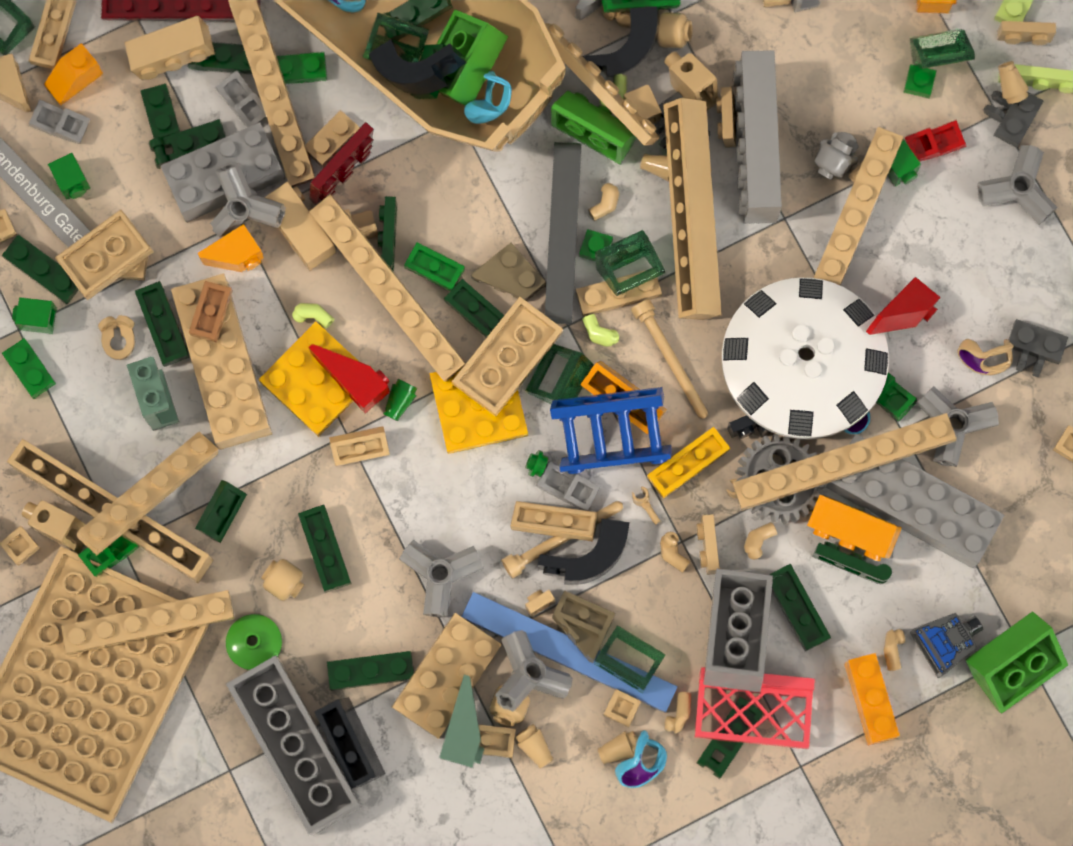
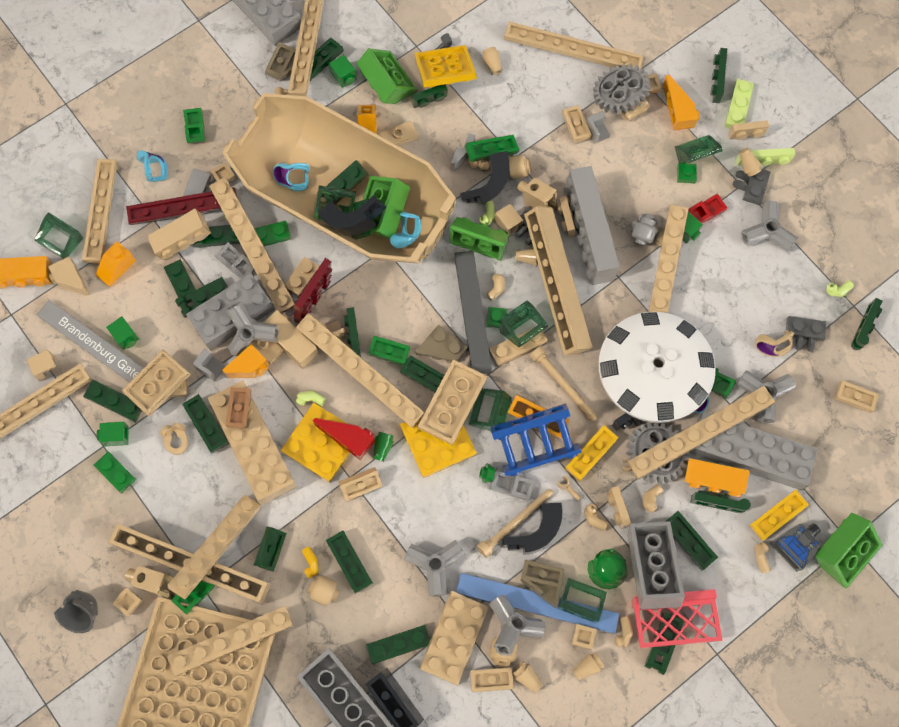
camera: 15 degrees left, 5 degrees down
light grey slope [29,100,90,144] -> none
sand green panel [127,357,179,431] -> none
bright green dish [226,614,282,670] -> none
sand green slope [439,675,485,768] -> none
tan tile [510,501,598,541] -> none
tan plate [525,590,555,617] -> none
tan plate [545,23,660,146] -> none
yellowish green arm [582,314,619,347] -> none
medium azure piece [615,730,667,788] -> none
light orange brick [844,653,900,746] -> none
red slope [866,277,941,335] -> none
none -> light grey panel [193,348,226,382]
none -> tan plate [250,331,284,365]
none -> yellow arm [302,547,319,579]
none -> green helmet [587,548,628,590]
none -> yellow plate [749,489,809,541]

